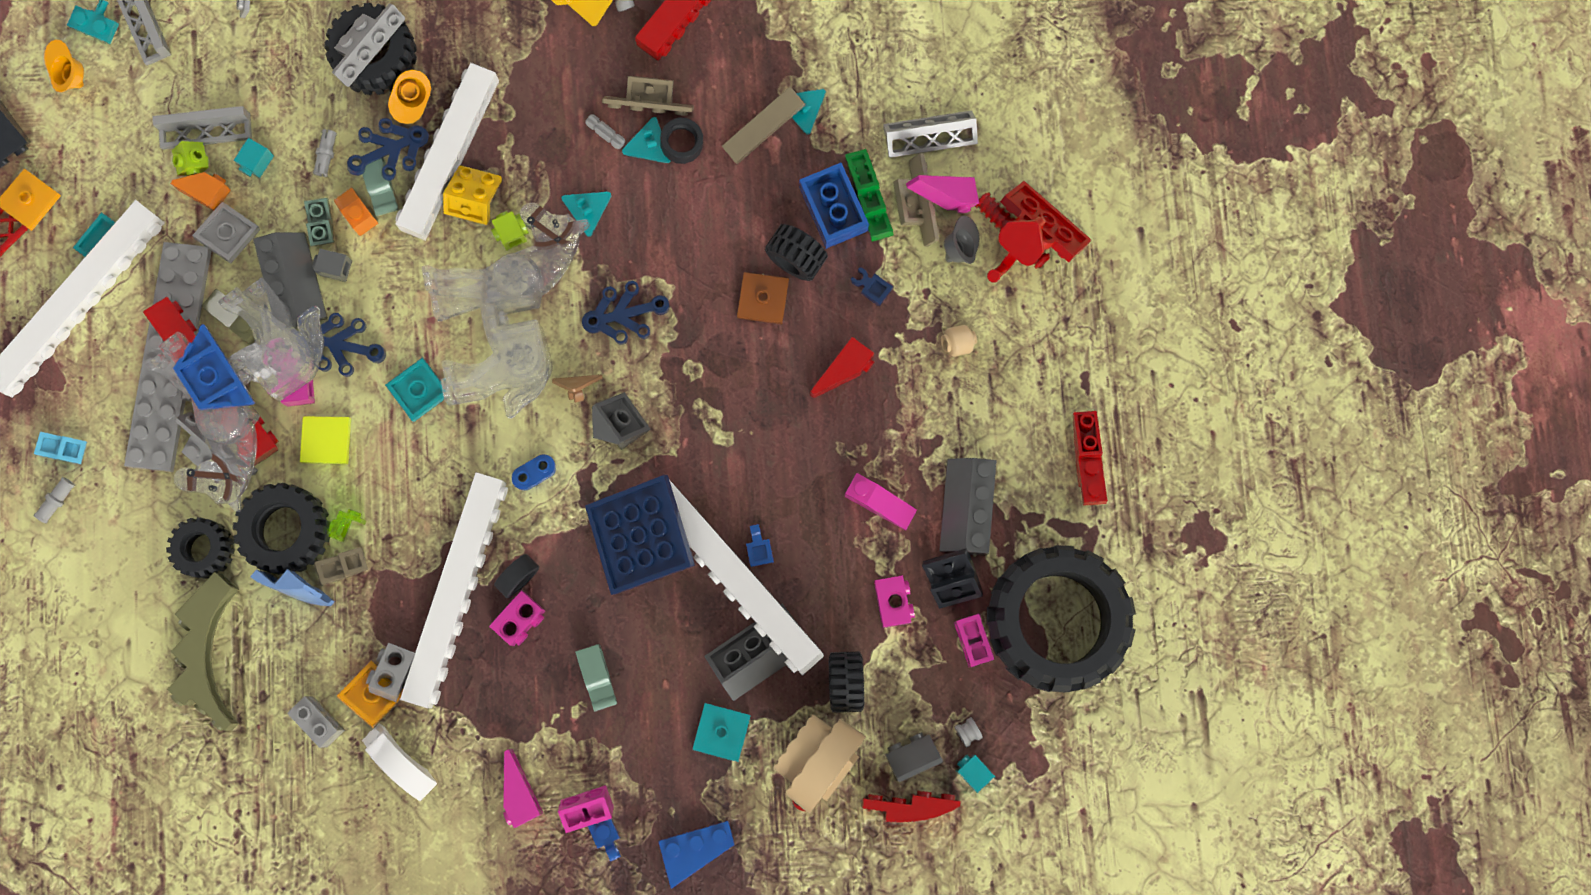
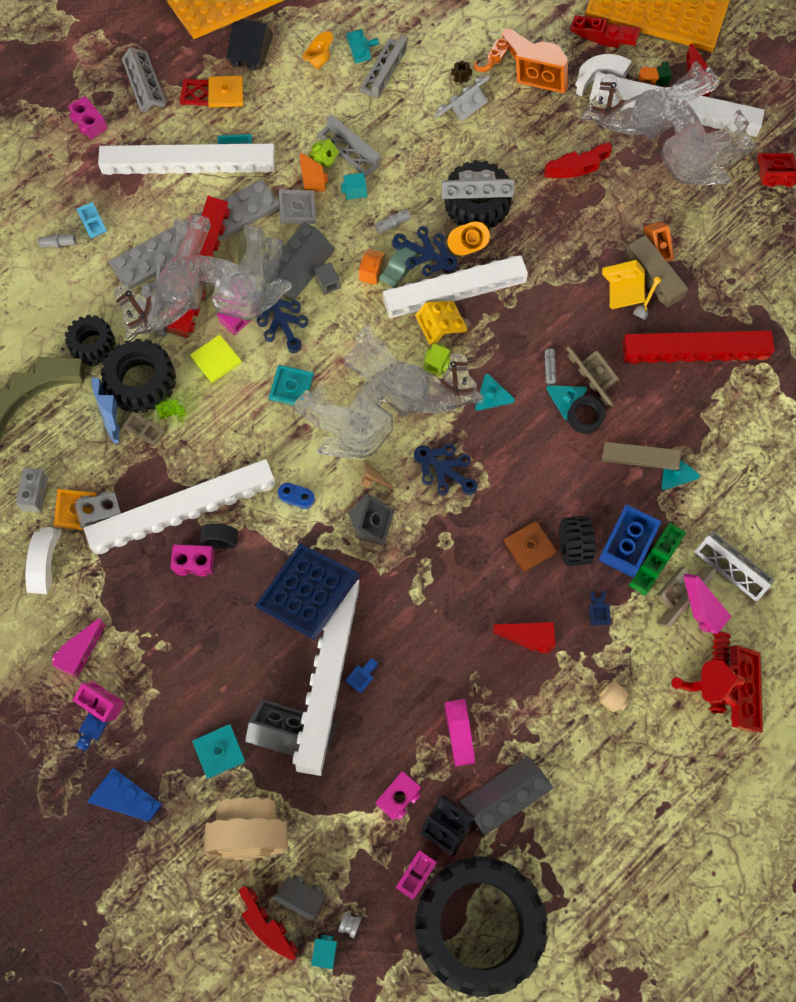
camera: 50 degrees right, 10 degrees down
blue wing [173,324,255,410] -> none
sand green slope [304,198,334,246] -> none
sand green piece [576,644,618,711] -> none
black tyre [828,651,864,713] -> none
dark grey piece [944,216,980,264] -> none
red slope [1073,411,1108,506] -> none

